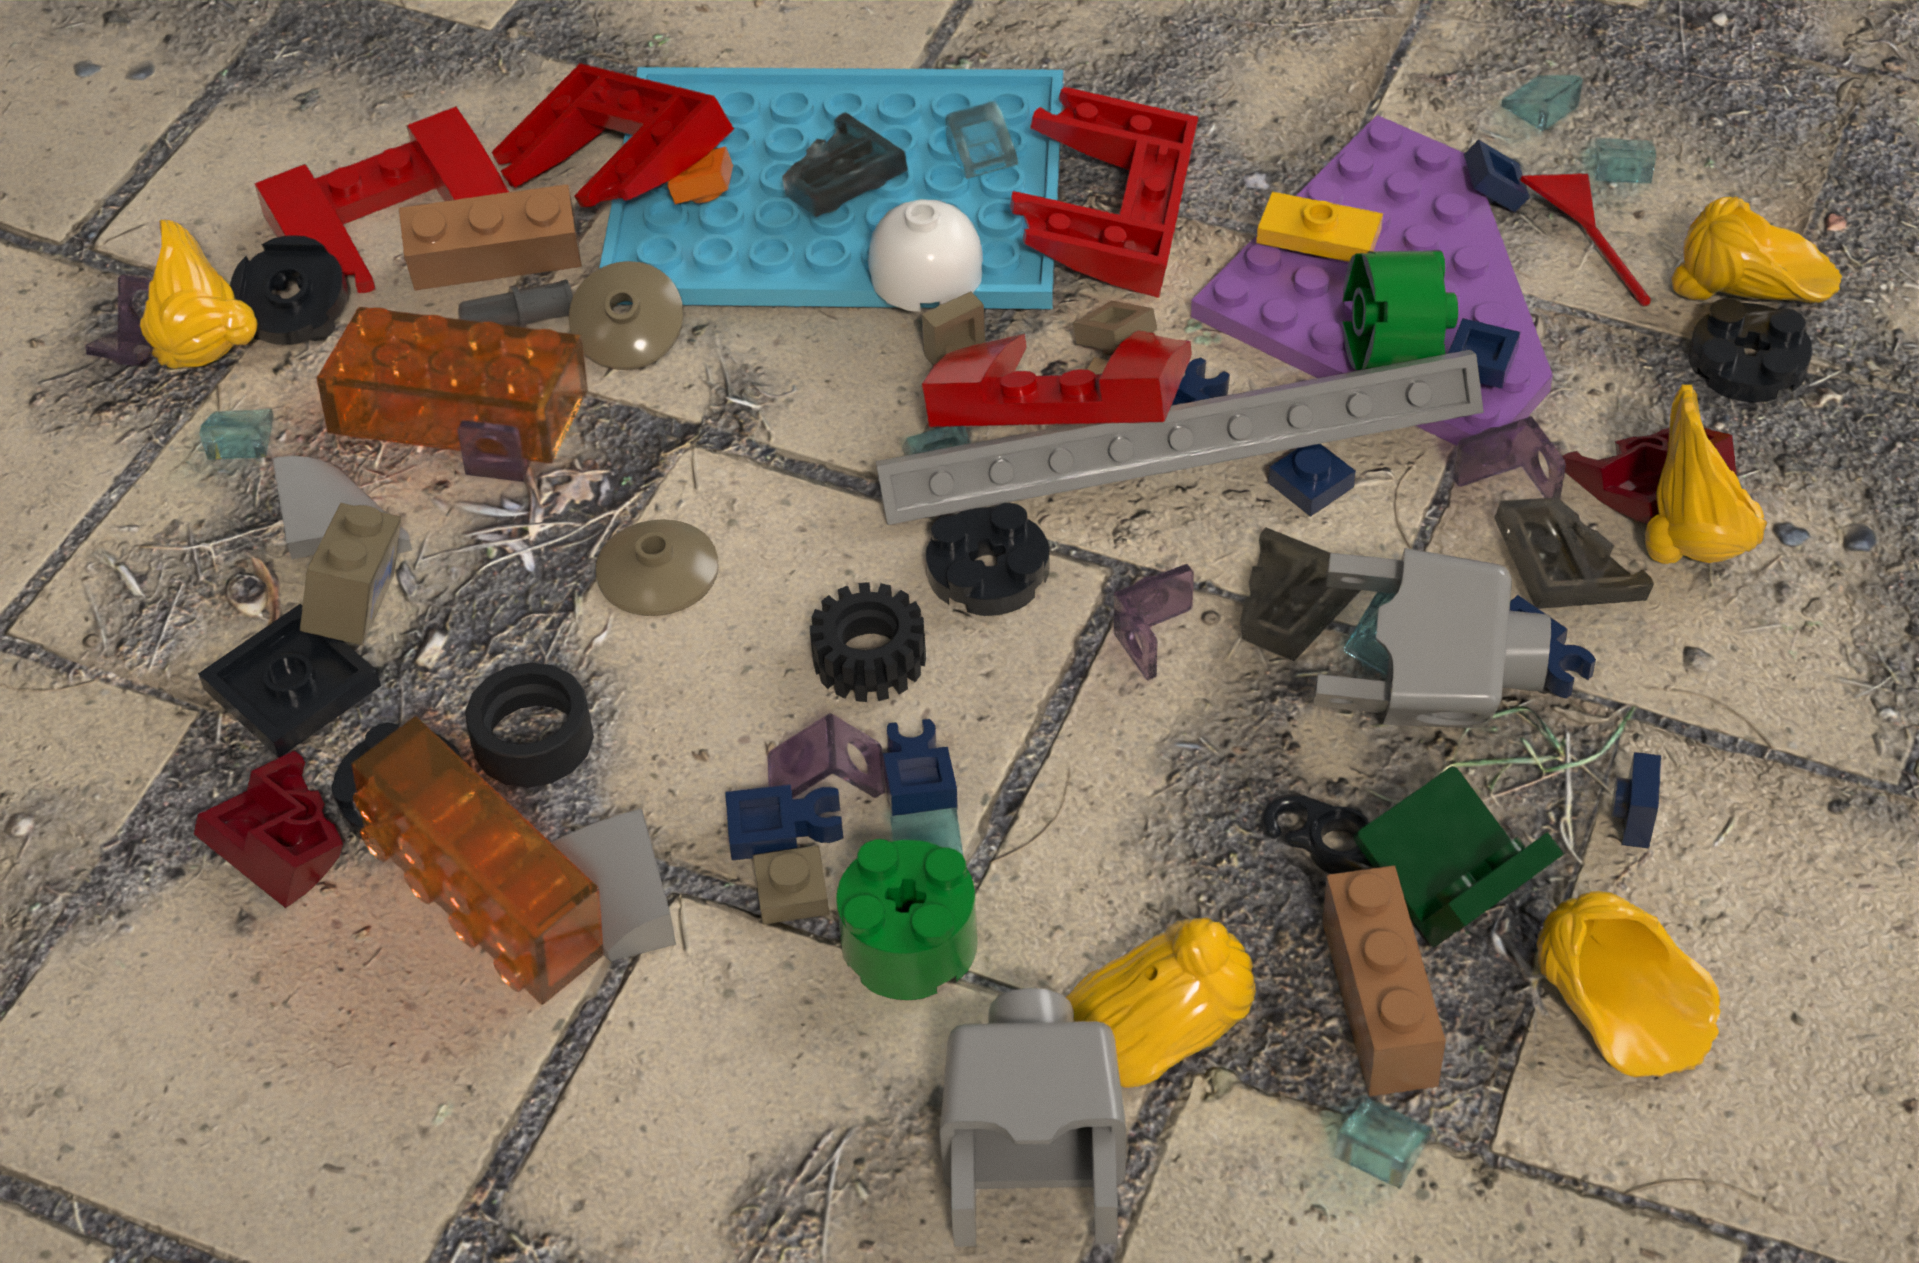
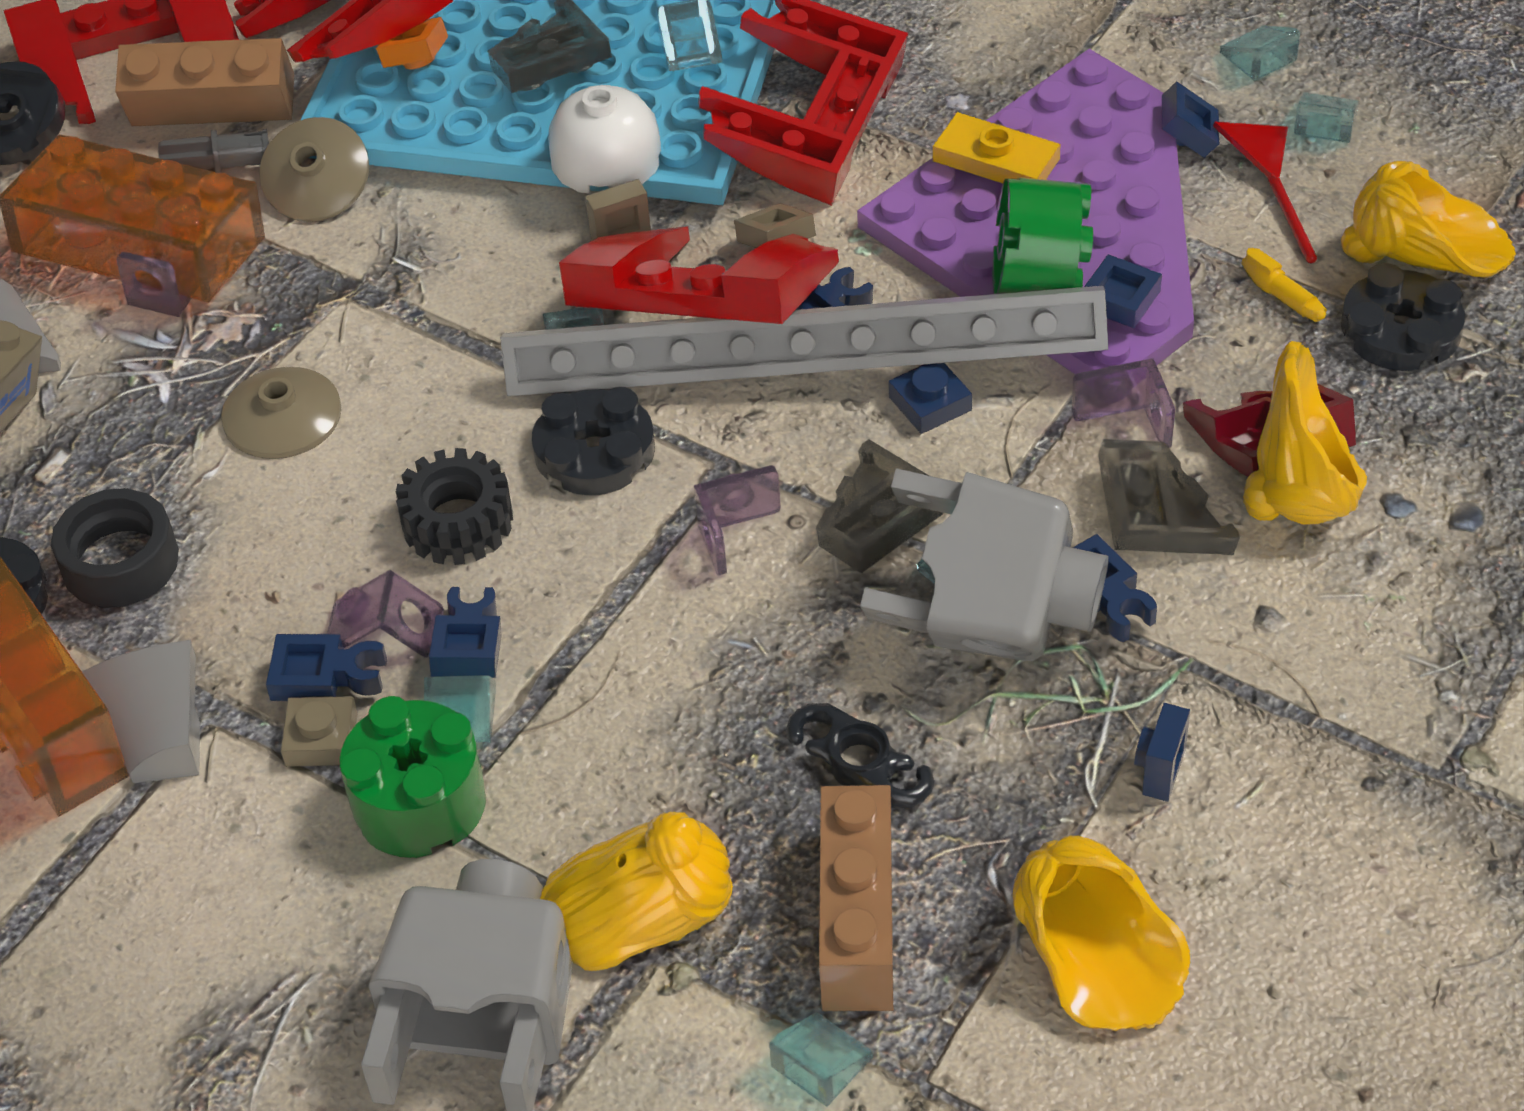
camera: 10 degrees right, 0 degrees up
dark green bracket [1354,766,1564,948] -> none
none -> yellow piece [1241,247,1327,322]

